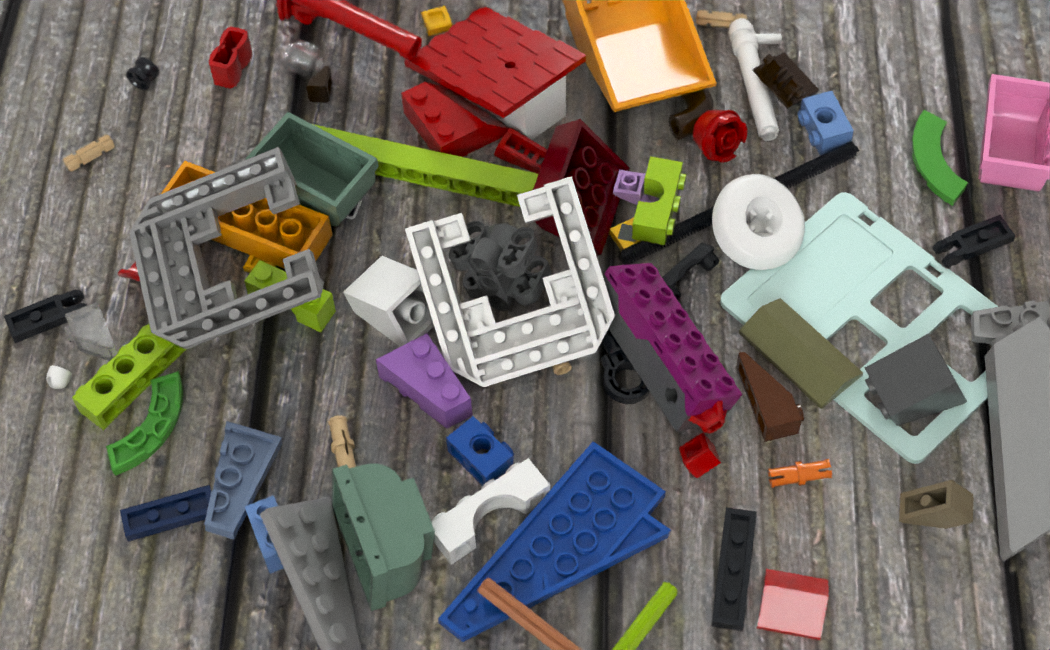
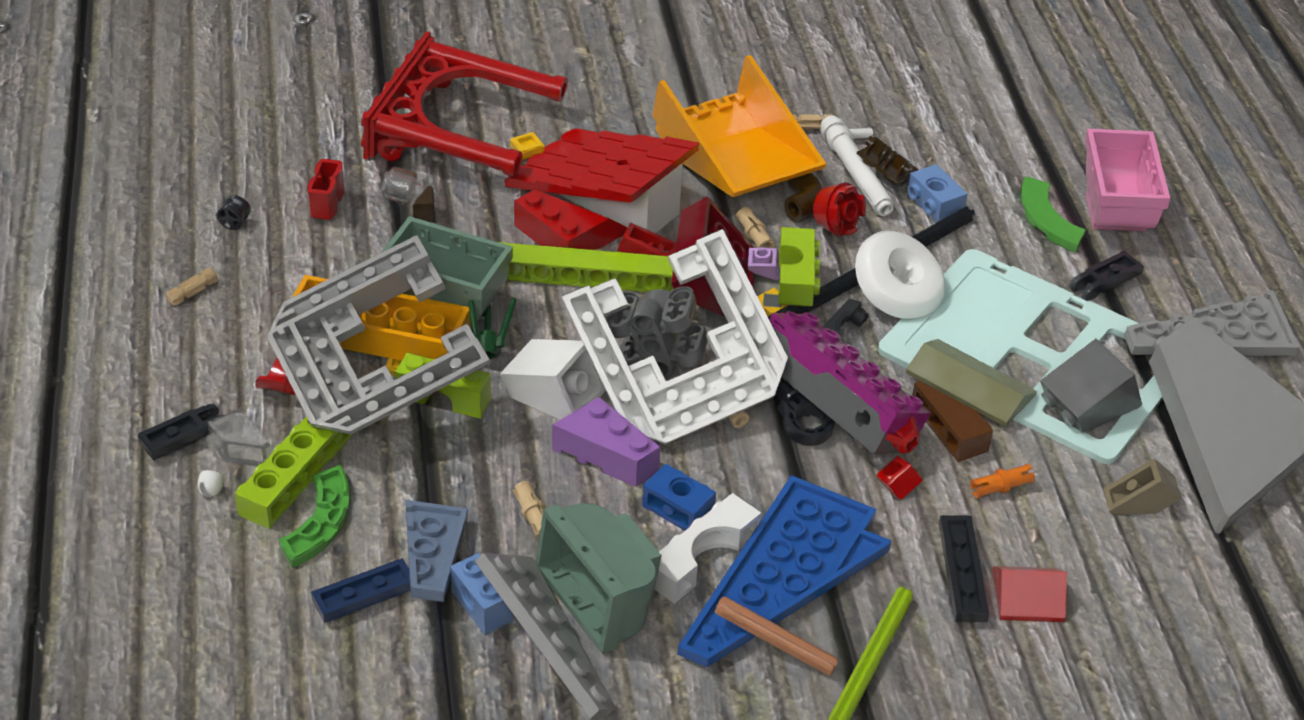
camera: 15 degrees left, 15 degrees down
none -> dark green plant [468,298,517,359]
none -> tan pin [736,207,775,248]

